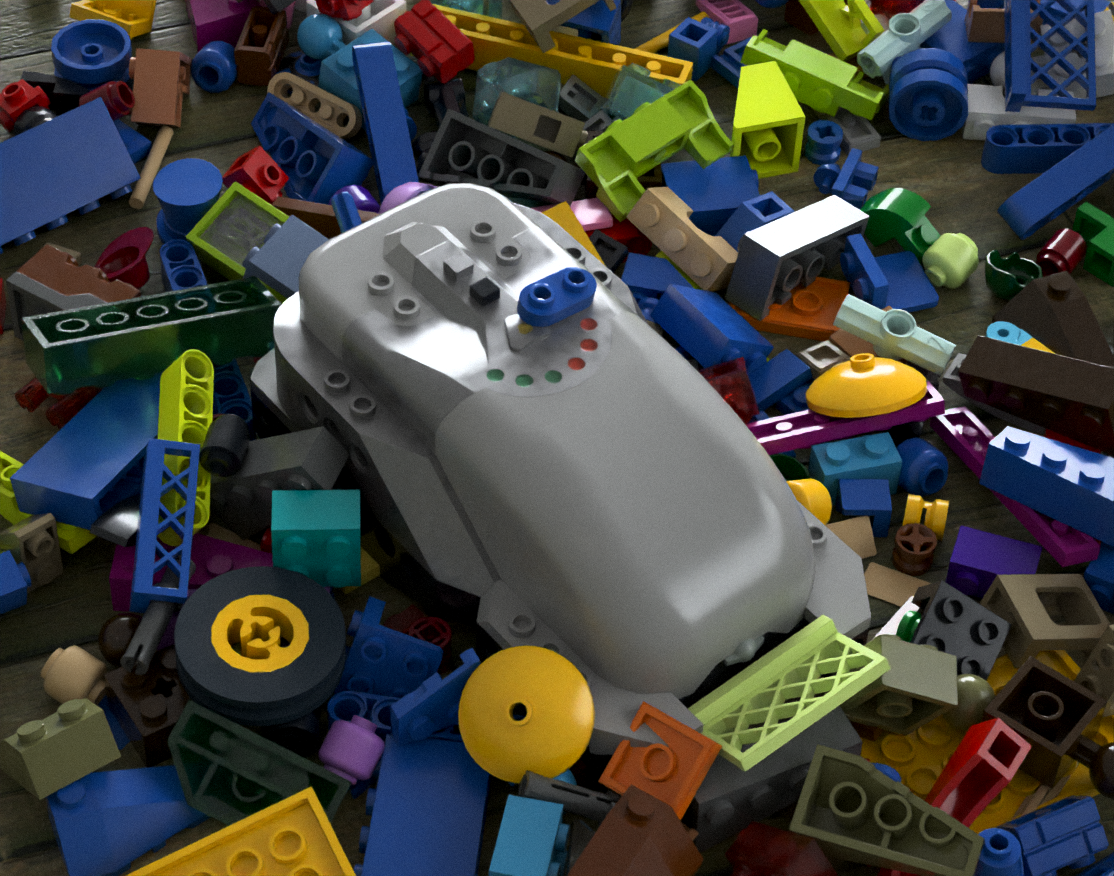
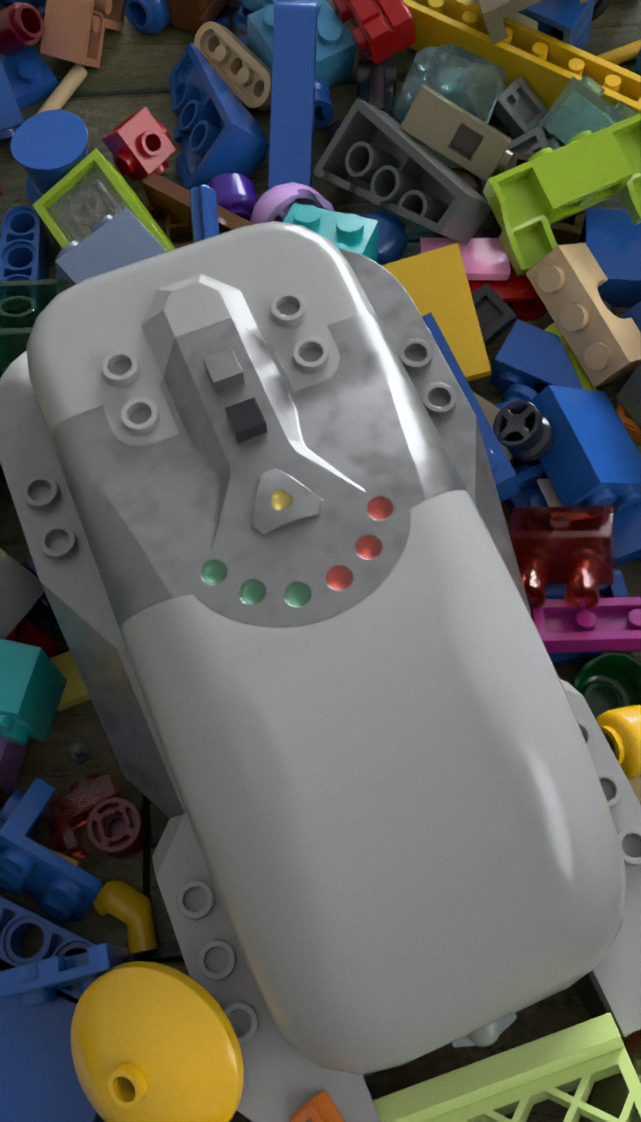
camera: 20 degrees right, 20 degrees up
blue plate [517,267,597,327] -> none
none -> black wheel [493,400,554,462]

